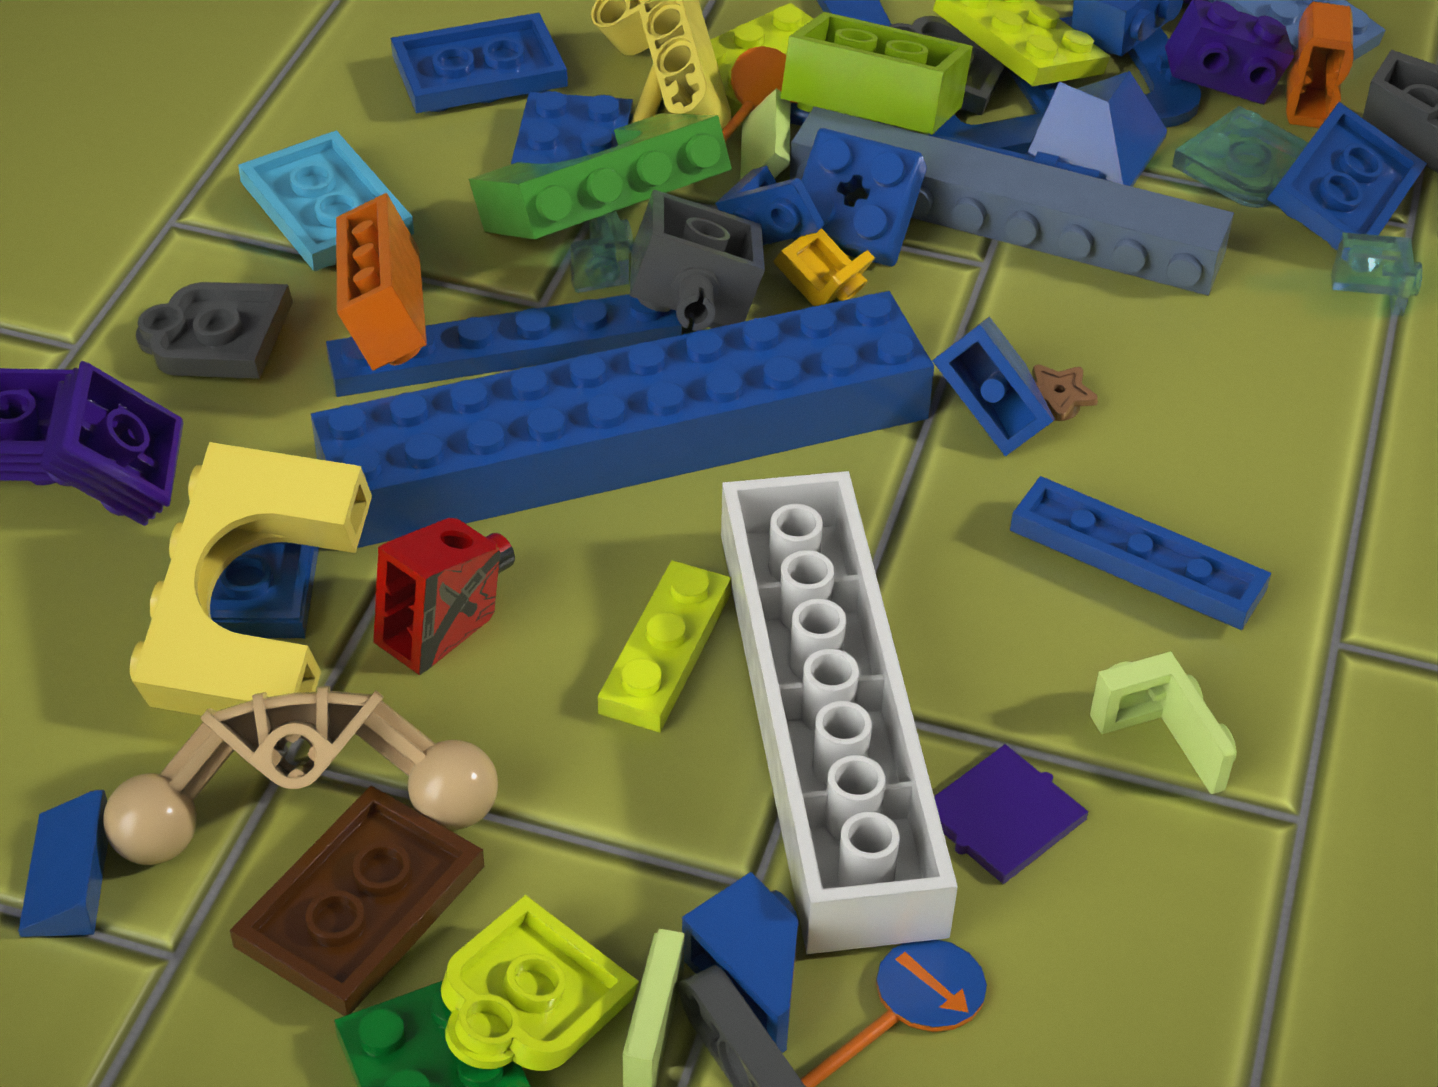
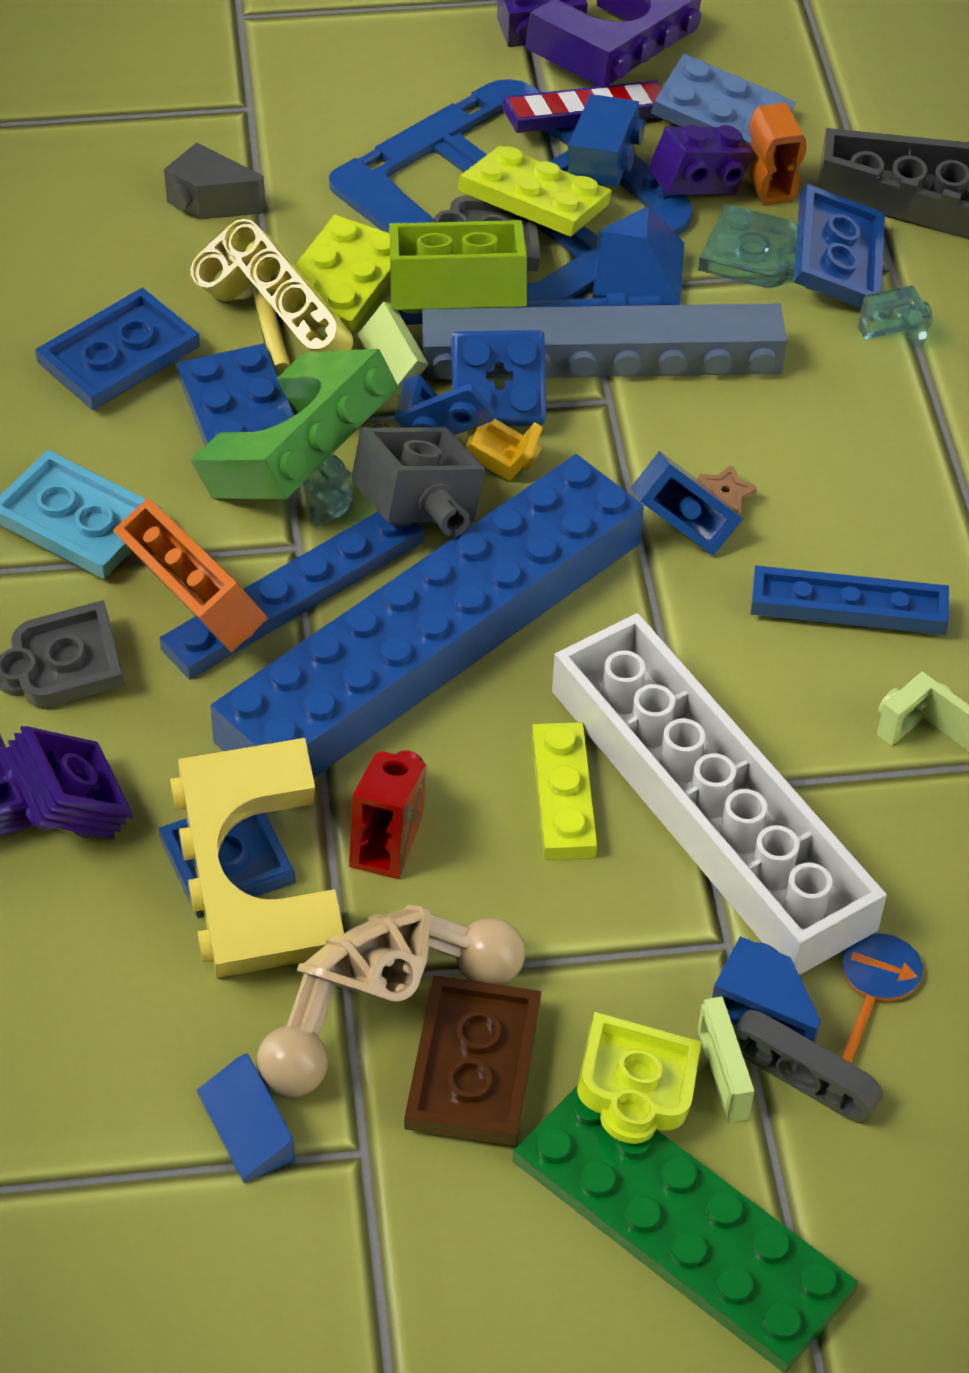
camera: 25 degrees left, 5 degrees up
orange piece [722,46,797,142] -> none
dark purple piece [934,744,1088,884] -> none

